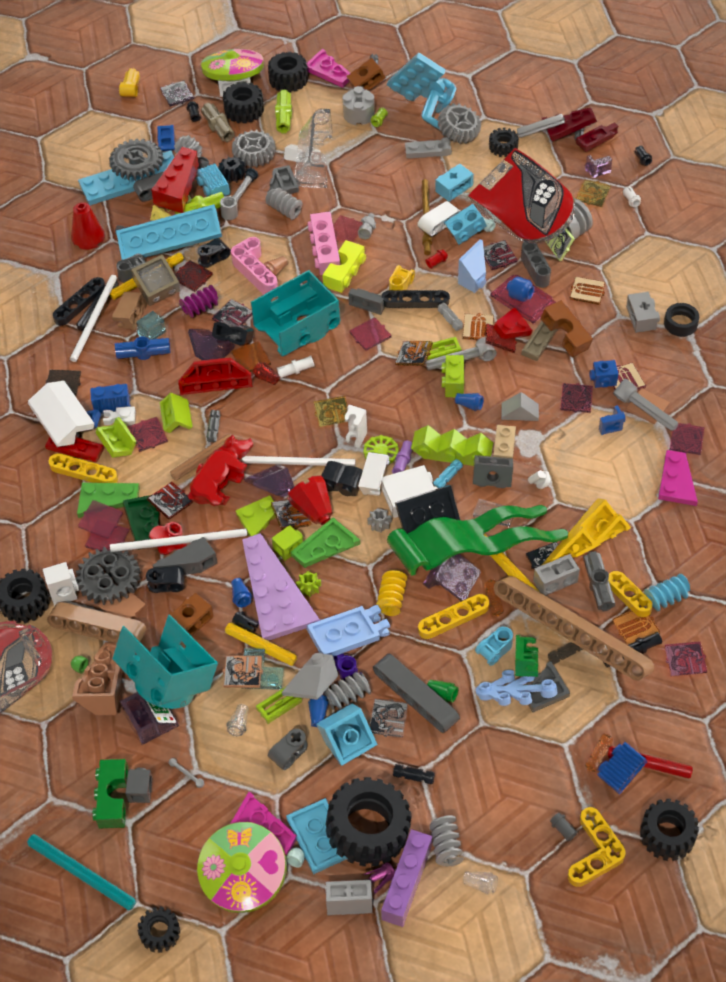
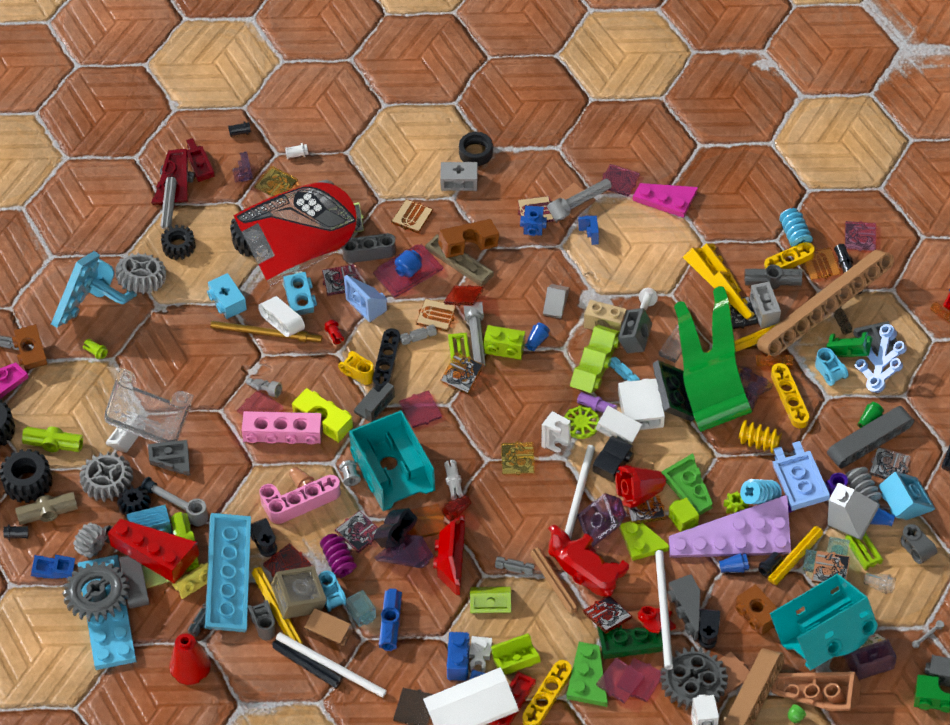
camera: 80 degrees left, 0 degrees up
black beam [53,277,105,326] -> none
clear pink piece [128,416,168,452] -> none
light grey piece [265,187,302,220] -> none
light grey brick [342,86,375,125] -> none
light grey gear [367,508,392,533] -> none
light grey plate [405,137,452,159] -> none
red wing [493,308,533,339] -> none
clear pink piece [560,383,593,413] -> none
none -> medium azure piece [318,571,348,612]
none -> medium azure piece [740,479,782,505]

